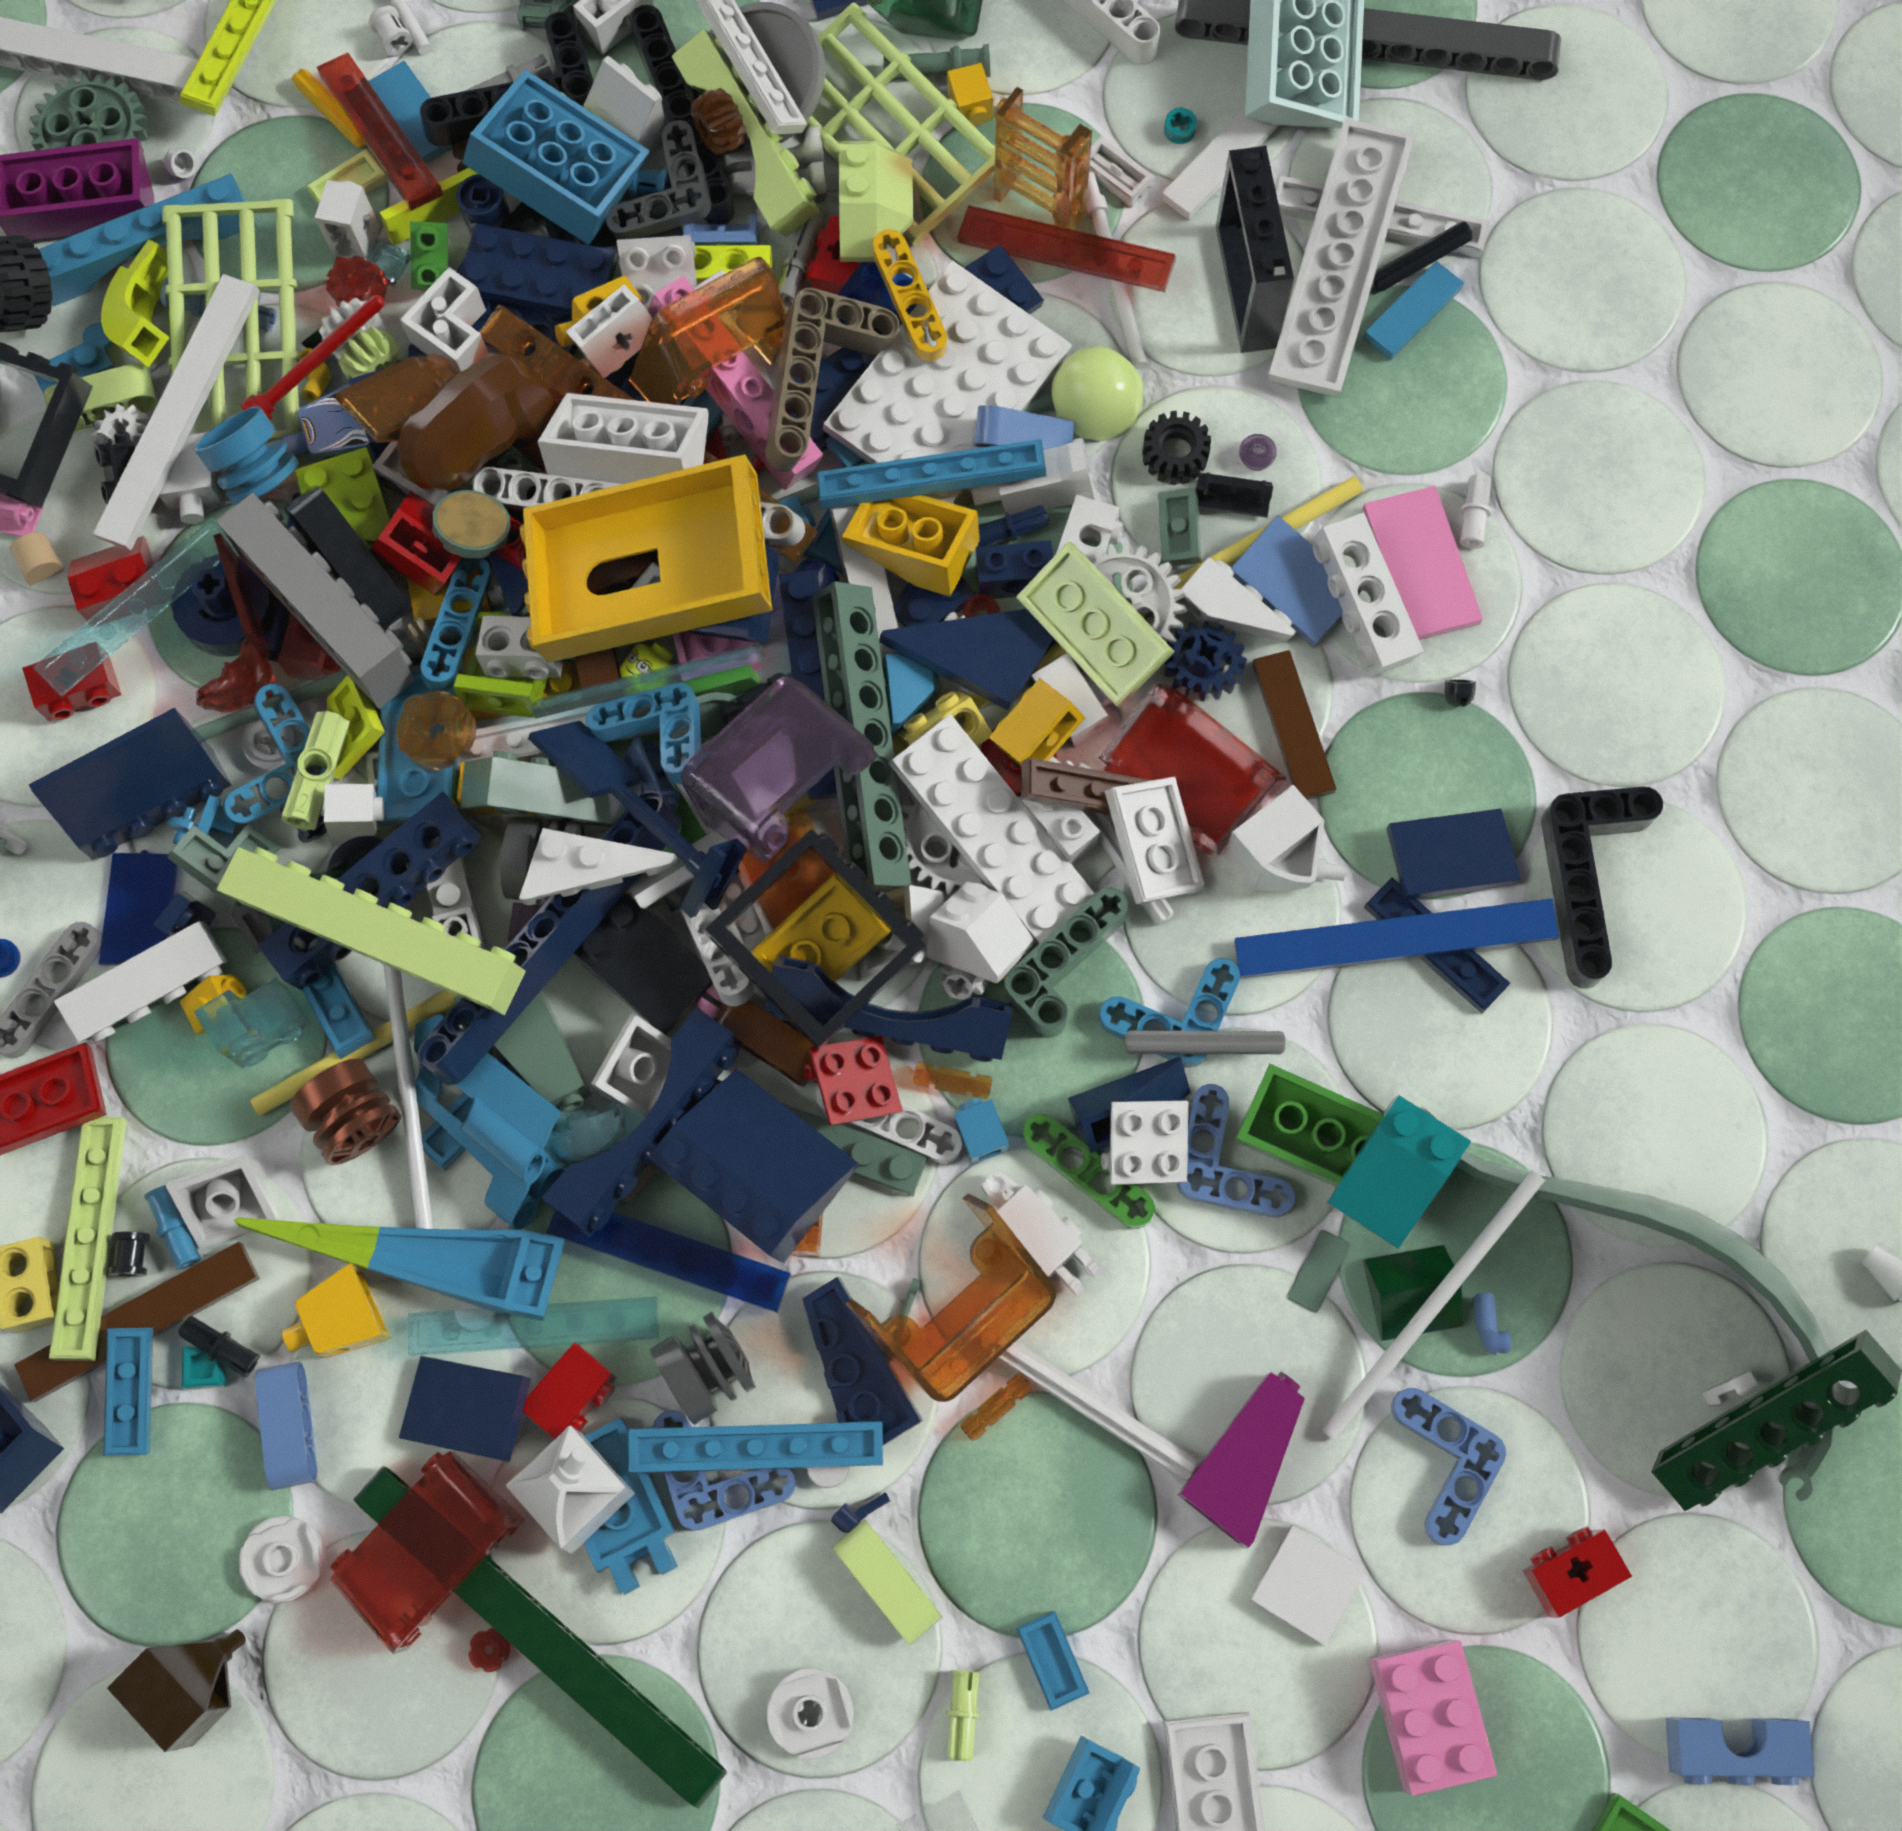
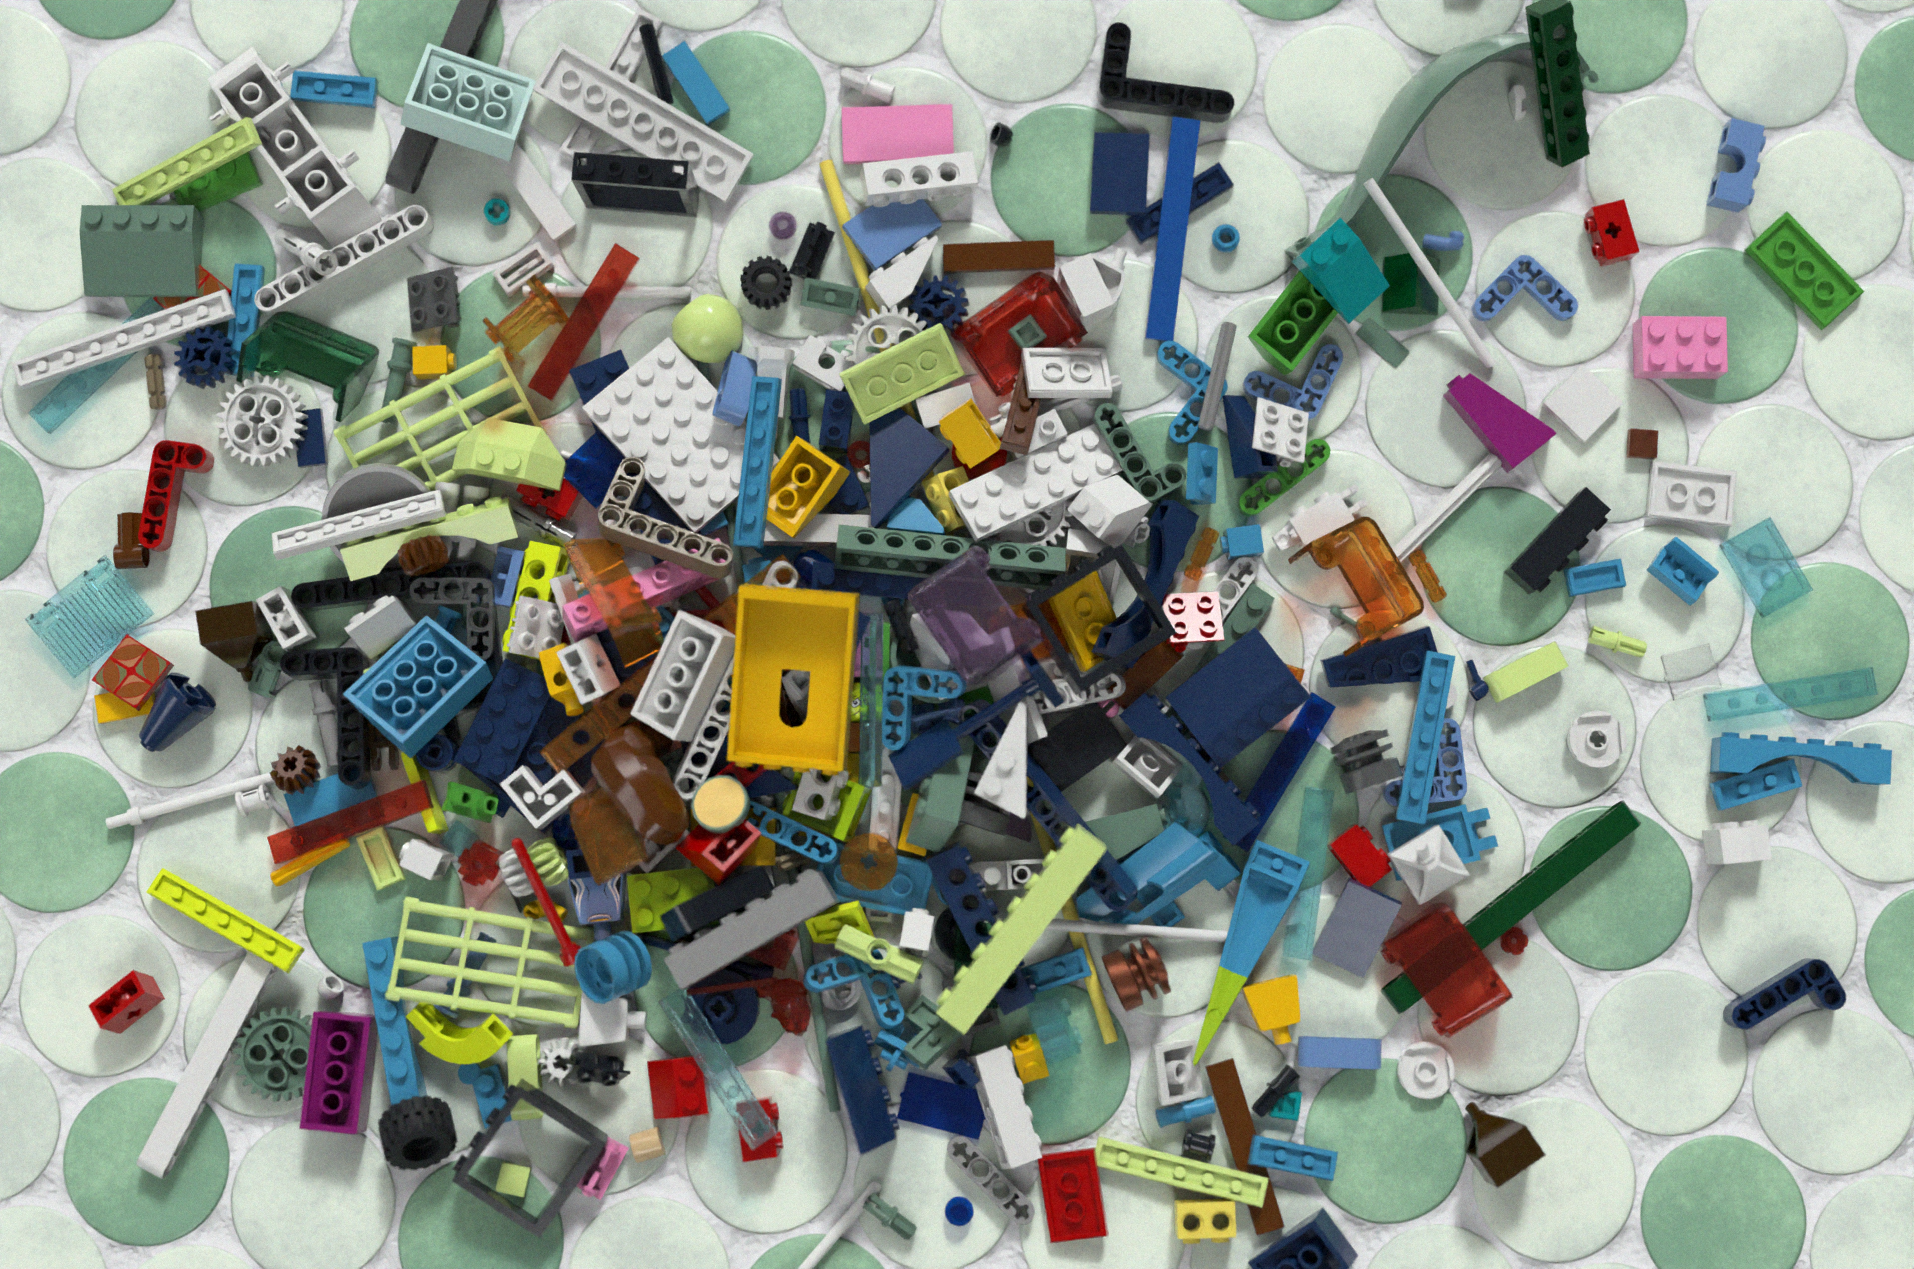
camera: 80 degrees left, 10 degrees up
white tile [93,274,260,551] -> none
yellow beam [873,229,947,362] -> none
none -> reddish brown gear [270,745,321,796]
none -> dark grey hinge [407,267,462,333]
none -> sand green tile [1008,314,1047,351]
none -> dark azure bracket [1186,442,1218,505]
none -> dark azure plate [1212,224,1240,252]
none -> black brick [1504,487,1611,594]
none -> copper tile [1626,428,1658,460]

